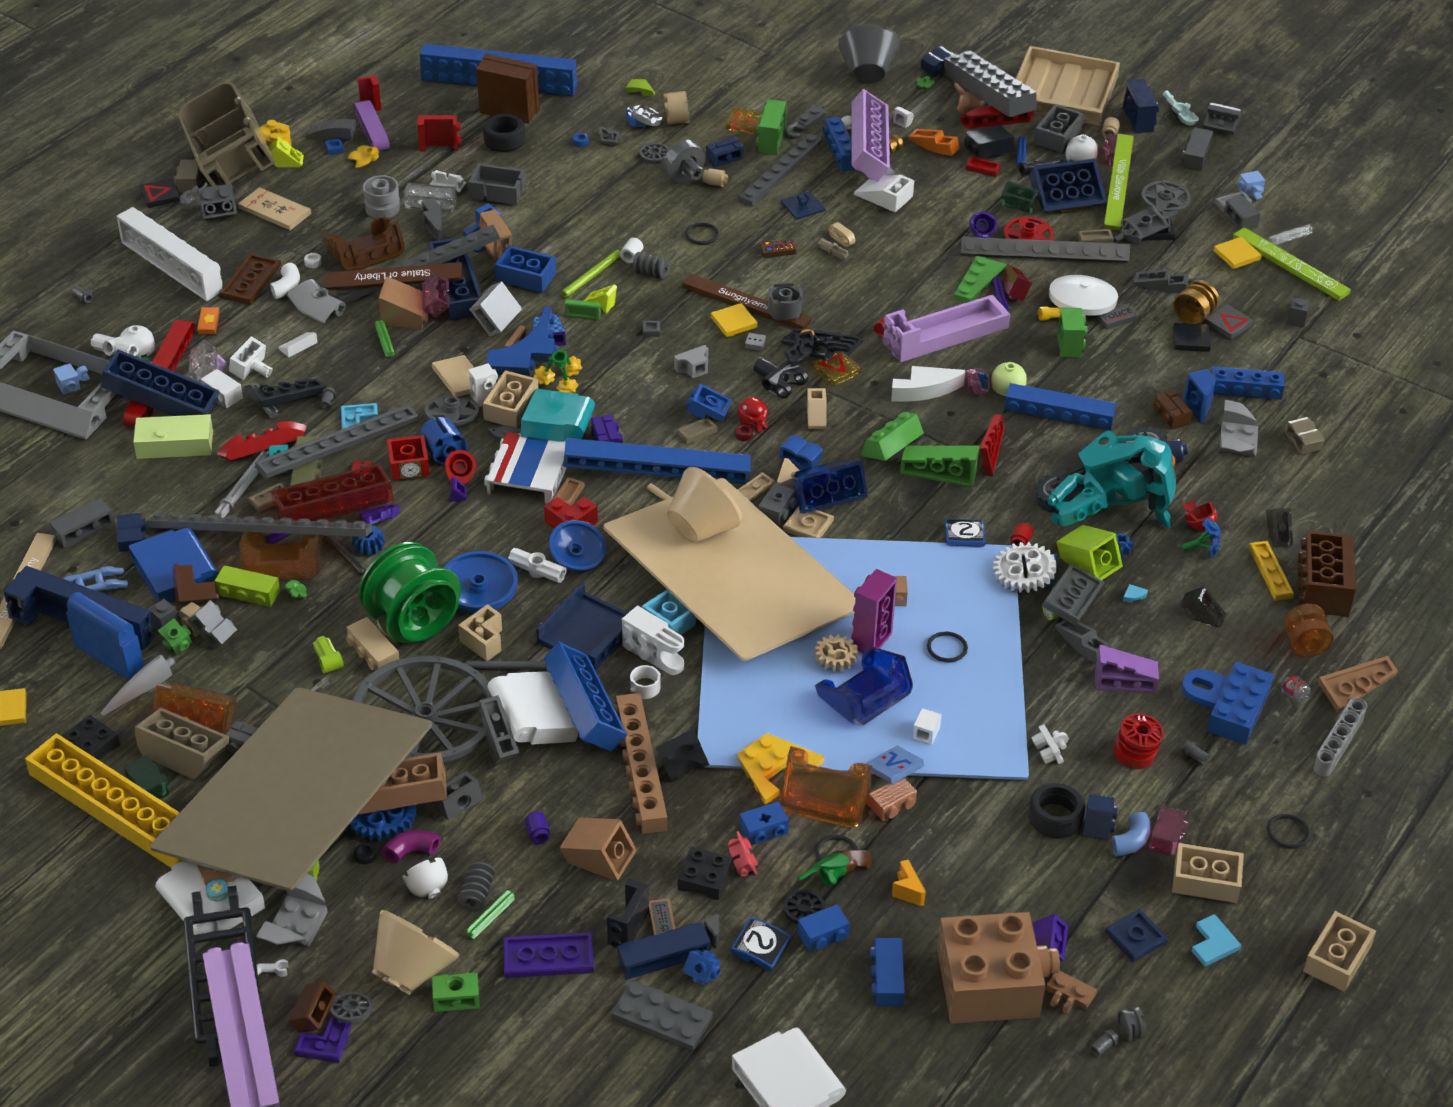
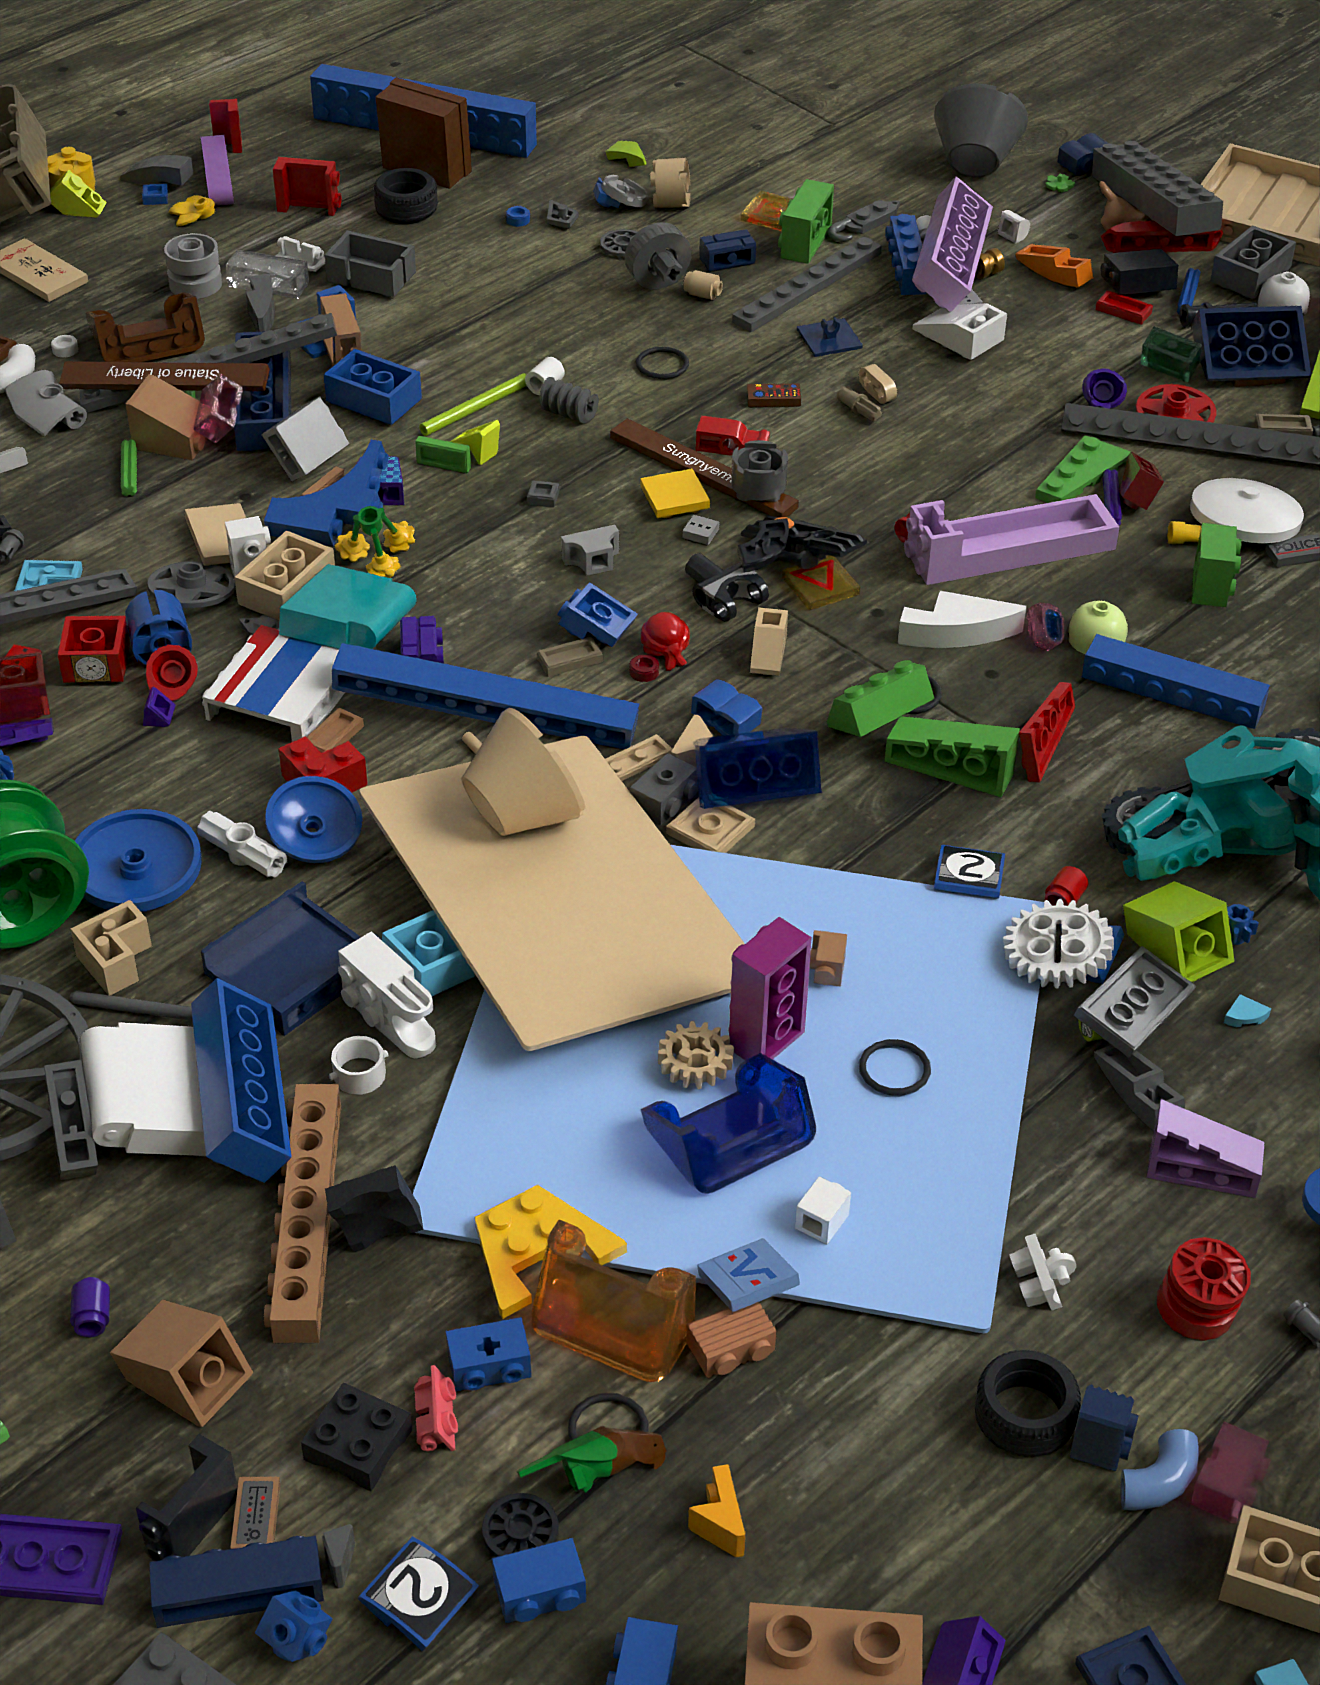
camera: 10 degrees right, 0 degrees up
none -> red piece [696,416,770,455]

